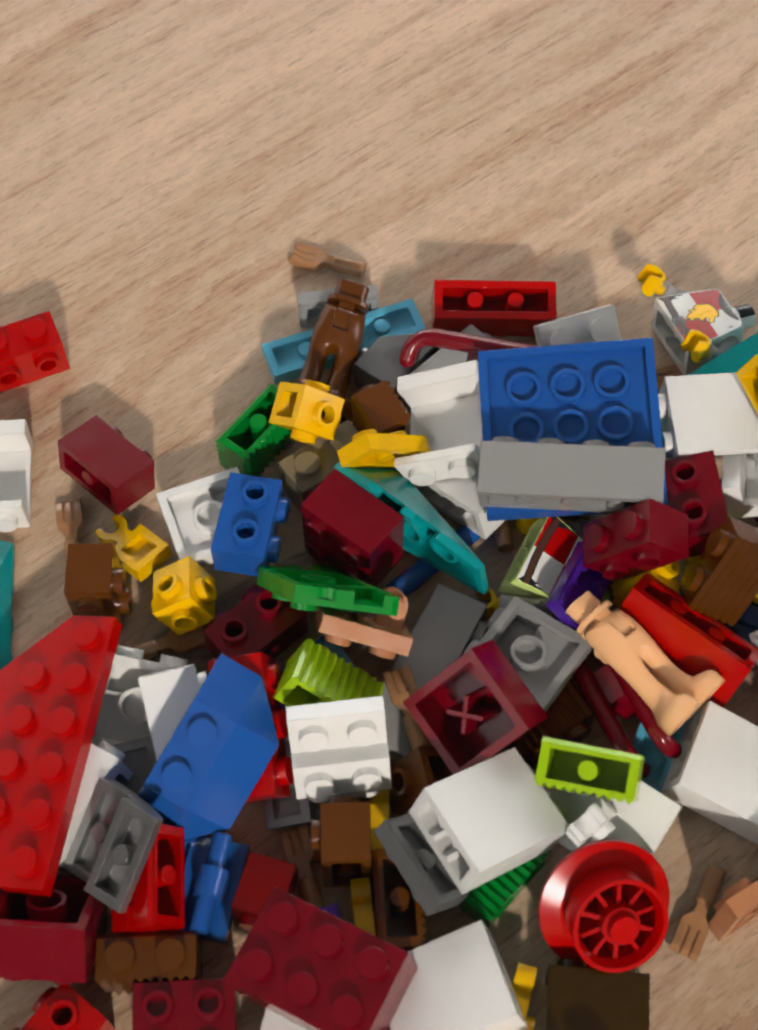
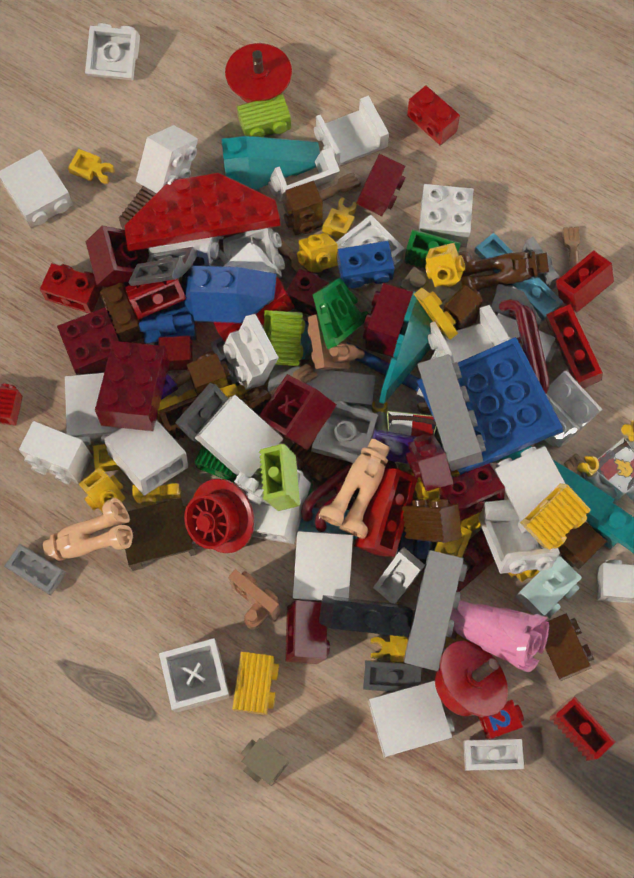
camera: 70 degrees right, 10 degrees up
medium nougat piece [669,865,726,962] -> none
none -> white panel [268,147,340,201]
none -> white brick [419,184,474,247]
none -> red brick [556,250,614,313]

